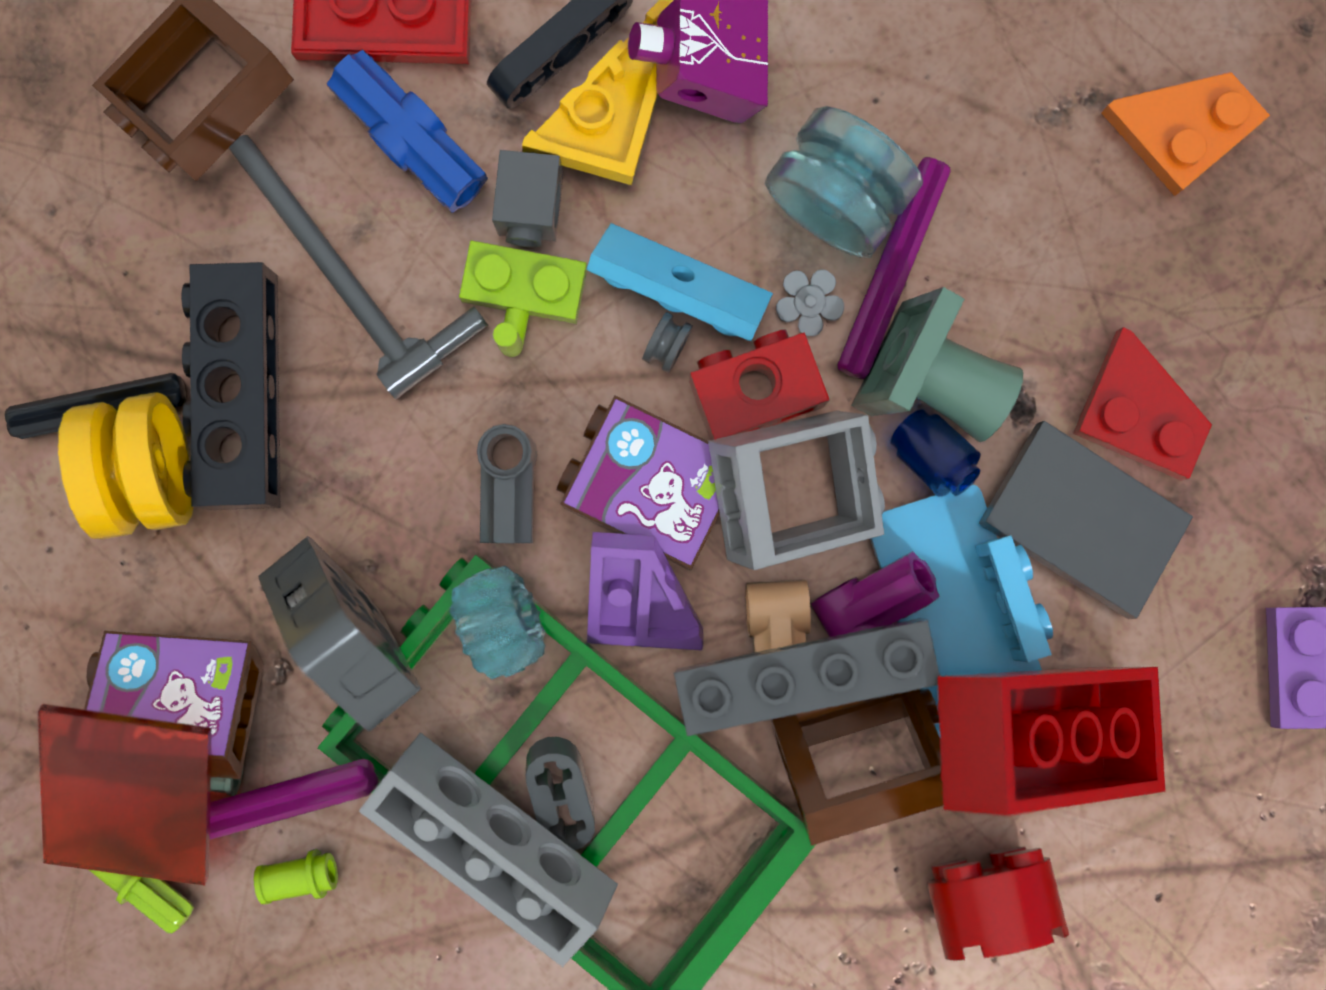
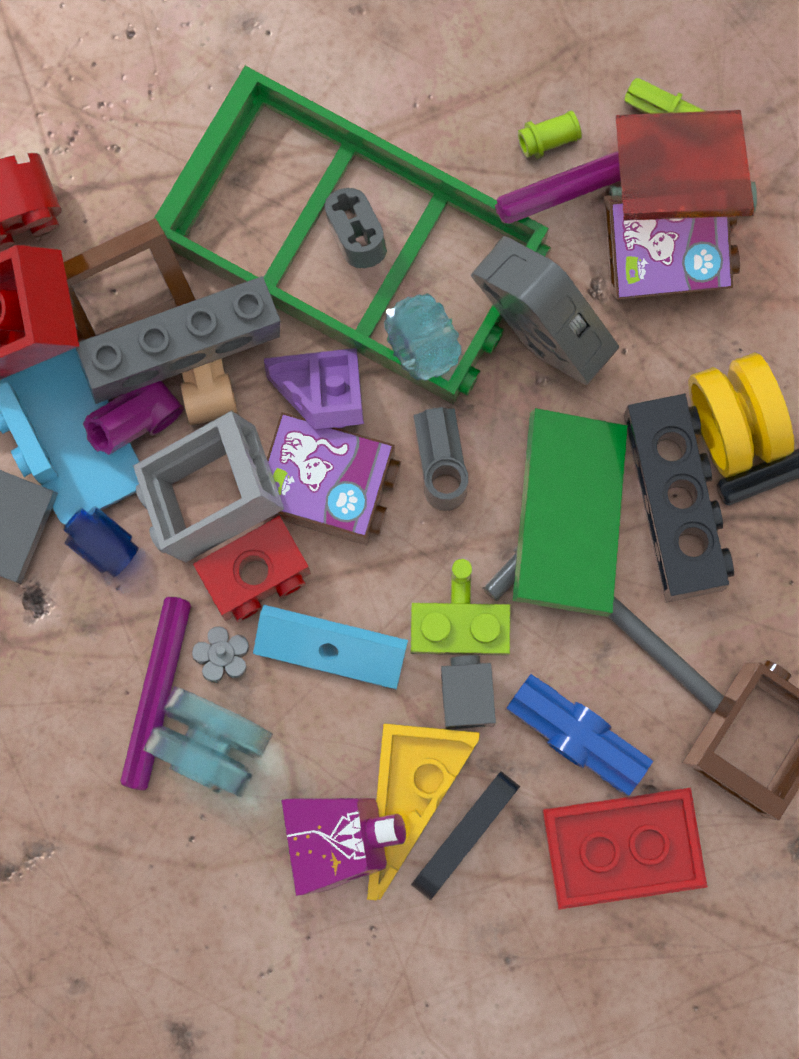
camera: 175 degrees right, 5 degrees down
light grey brick [359,732,618,967] -> none
dark grey bush [642,312,693,373] -> none
sand green plant [851,287,1023,442] -> none
none -> green tile [513,408,628,617]

